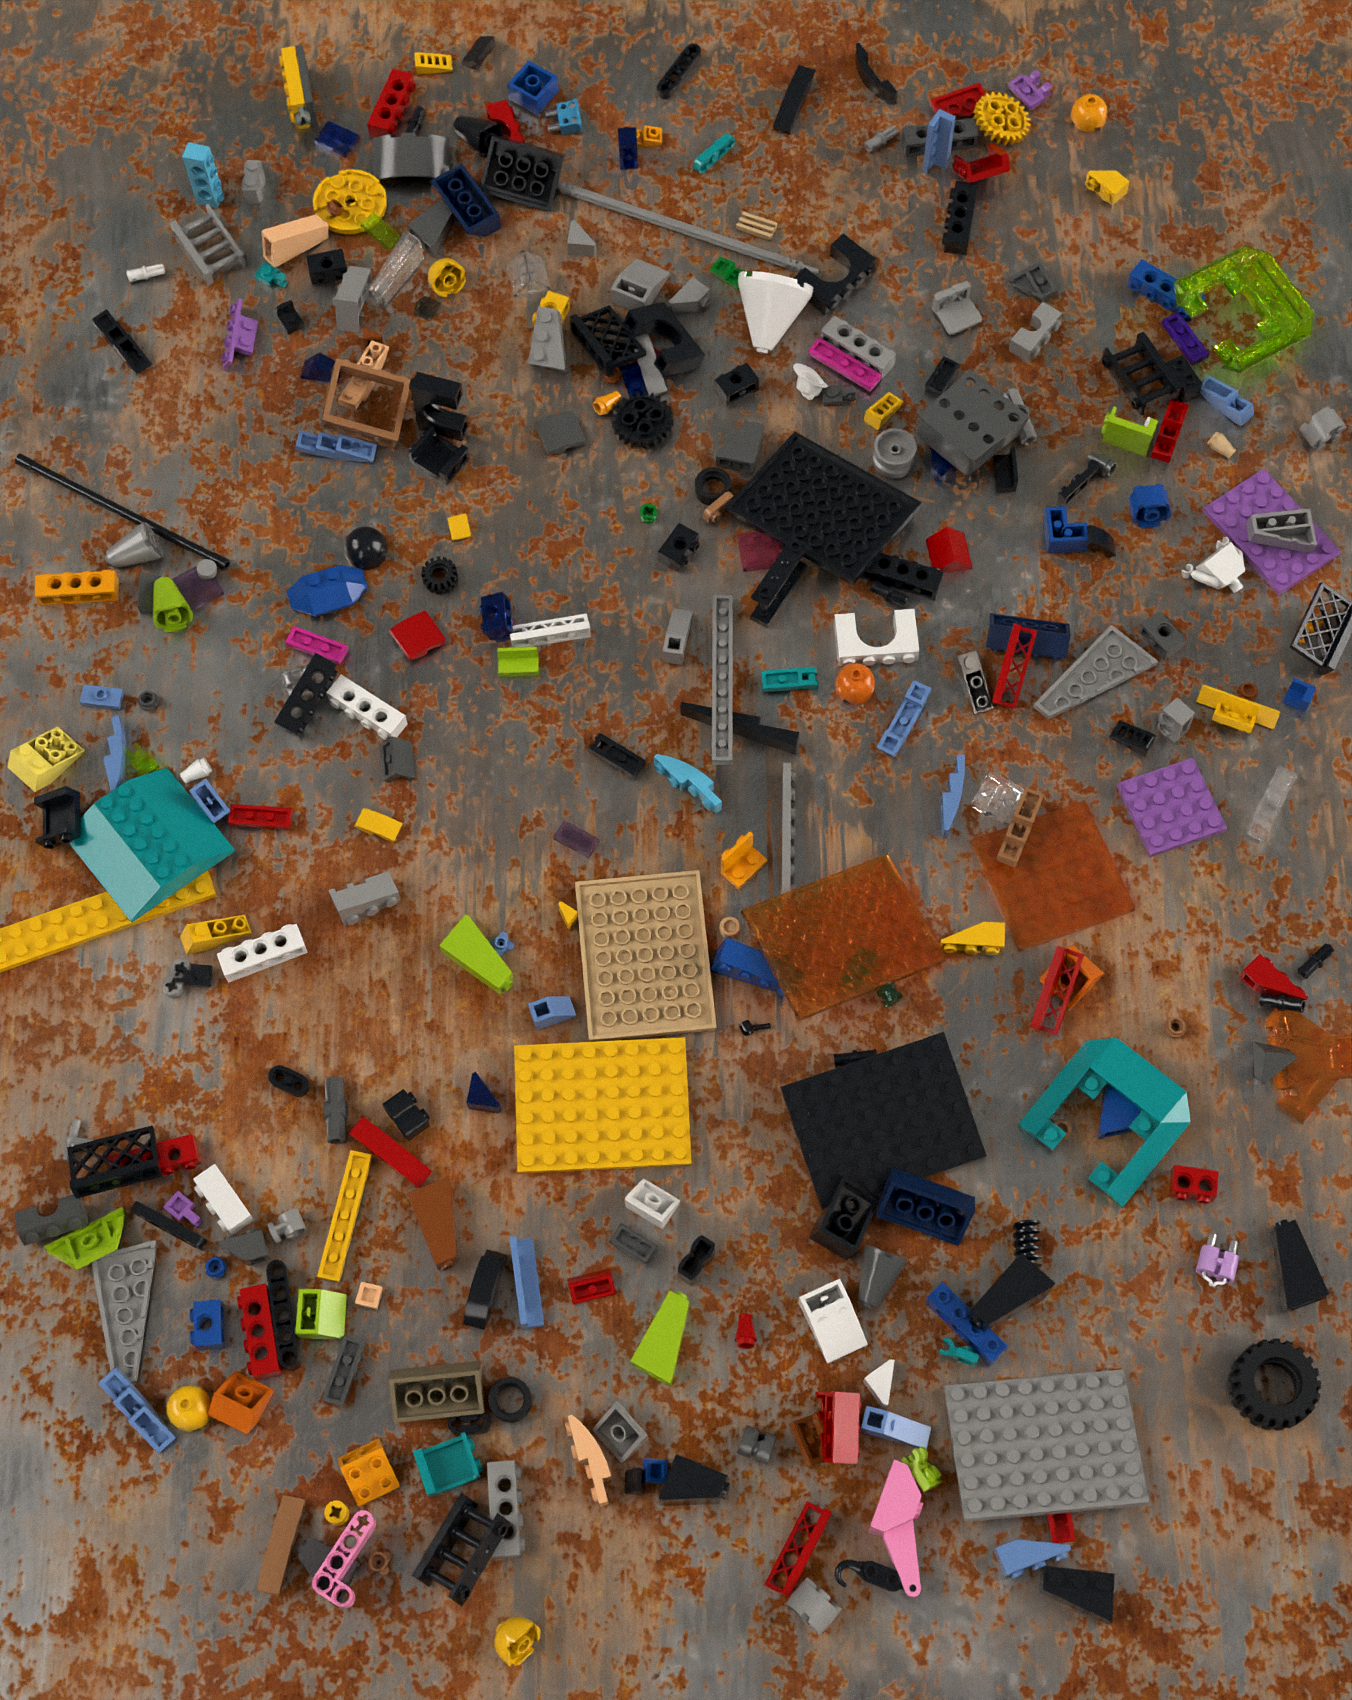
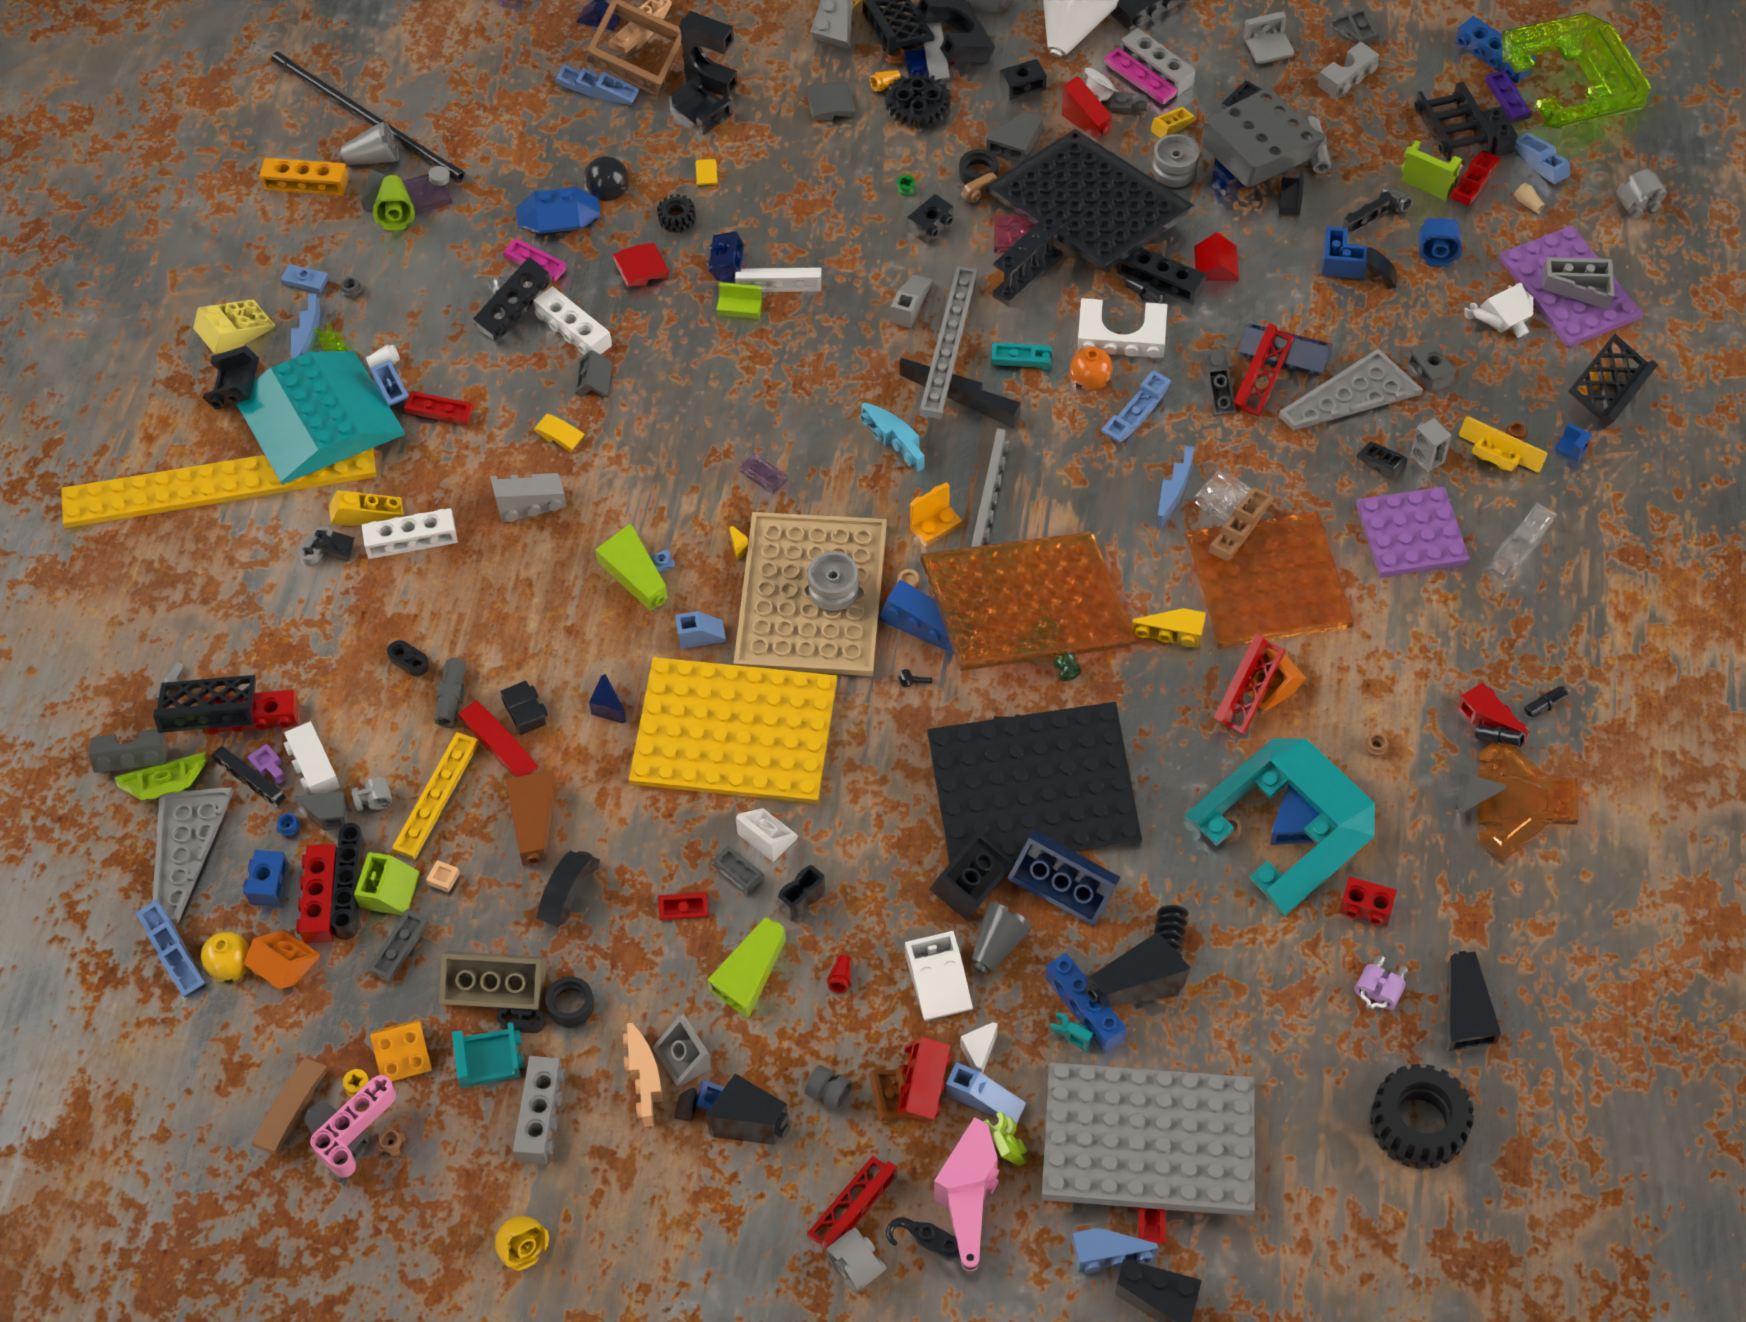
camera: 10 degrees right, 10 degrees down
black fence [412,1493,511,1606] -> none
medium blue fence [509,1236,545,1330] -> none
black plate [587,733,645,779] -> none
none -> light grey wheel [808,551,859,611]
none -> red slope [1061,76,1112,140]

